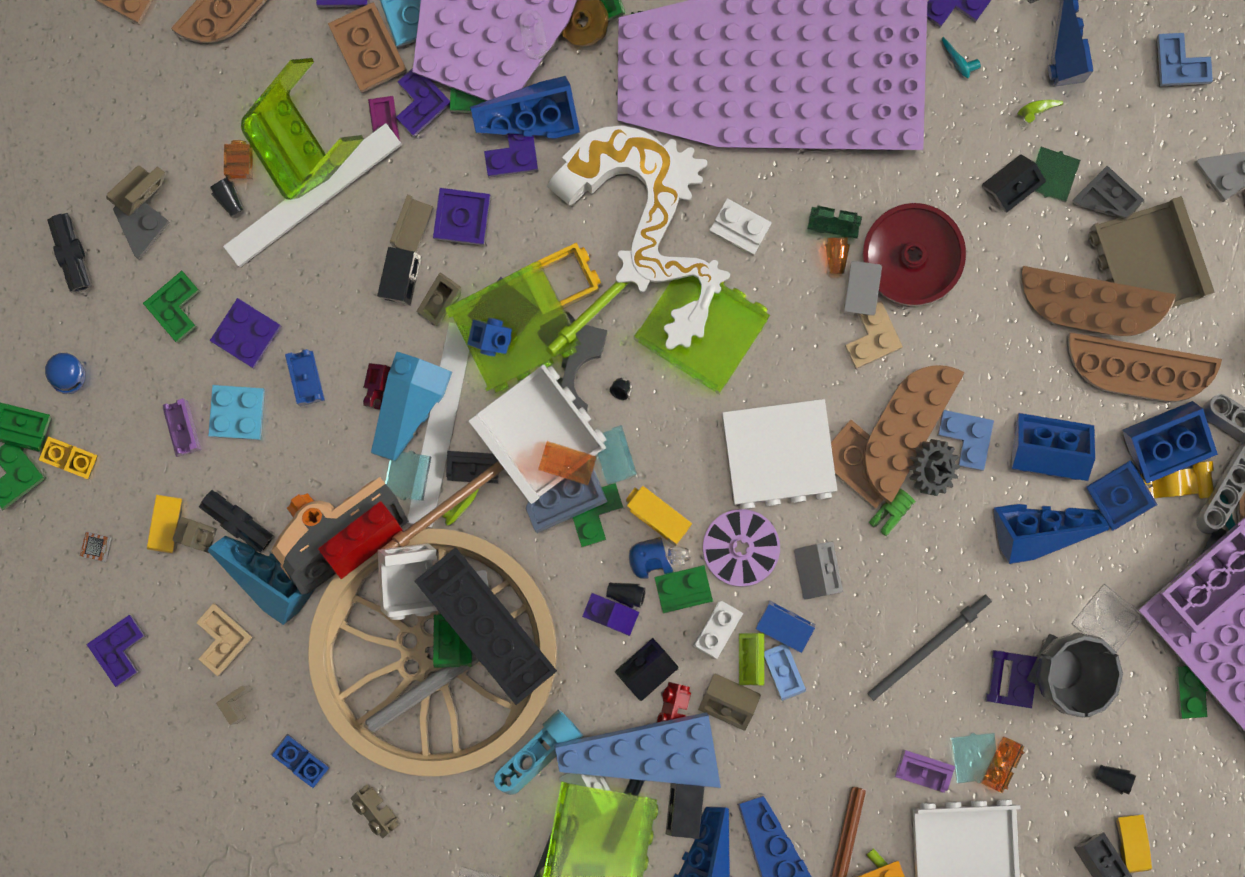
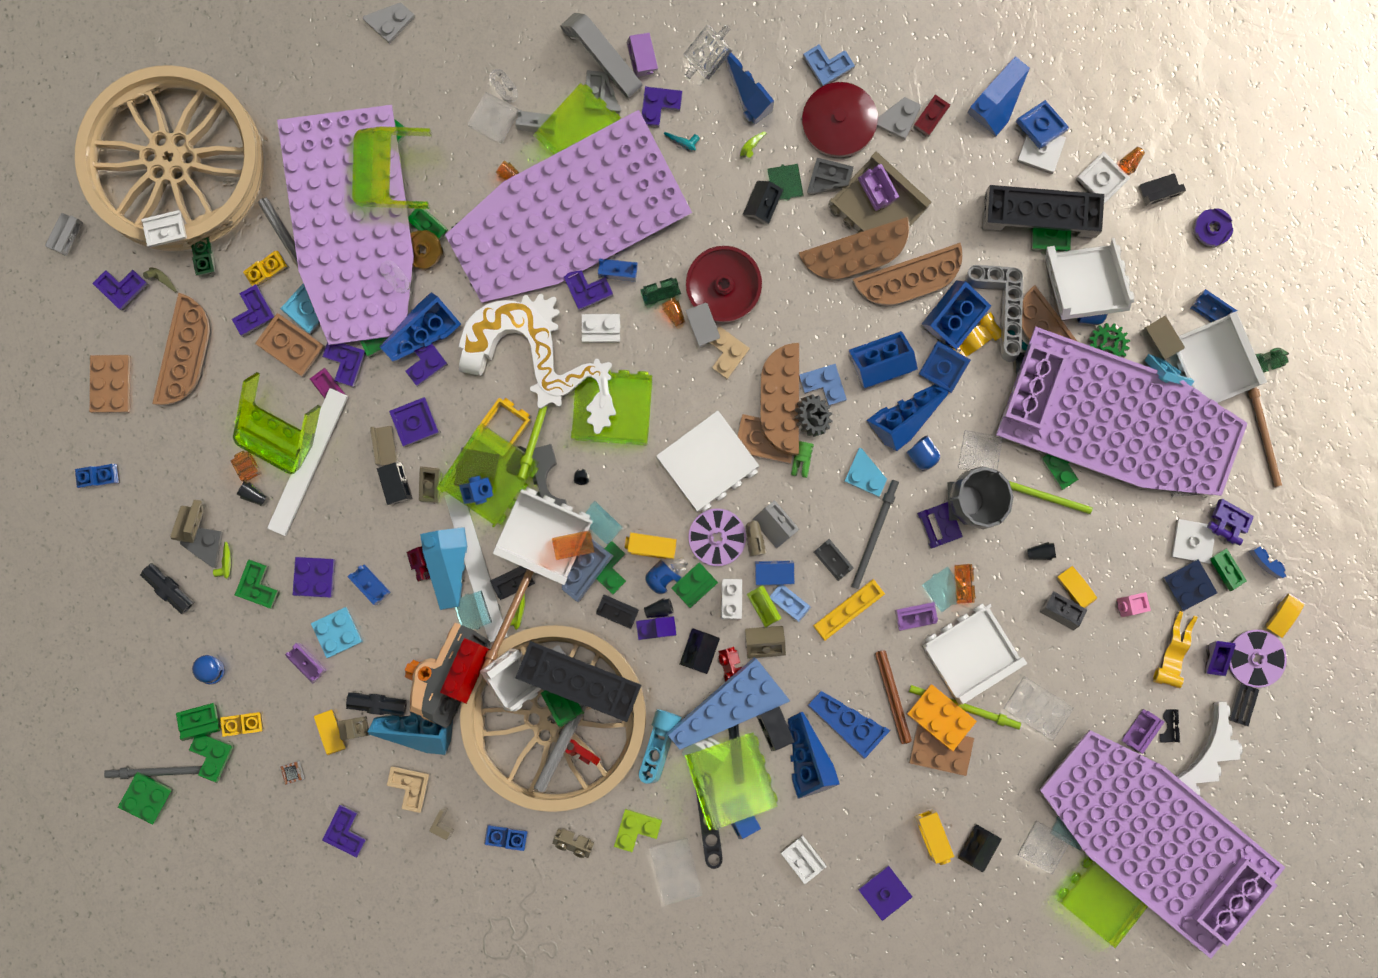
camera: 30 degrees left, 0 degrees up
none -> blue slope [75,464,119,488]
none -> lime bar [213,542,231,579]
none -> dark purple plate [564,270,613,310]
none -> red plate [565,739,601,766]
none -> black hinge [596,594,639,629]
none -> blue hinge [598,258,638,282]
none -> lime plate [614,809,662,852]
none -> dark tan hinge [745,521,767,557]
none -> dark red dish [802,82,878,157]
none -> dark grey hinge [813,539,854,581]
none -> yellow tile [813,579,885,641]
none -> medium azure wing [844,448,887,497]
none -> medium lavender hinge [858,164,899,211]
none -> blue helmet [906,435,940,470]
none -> lime bar [1009,481,1093,514]

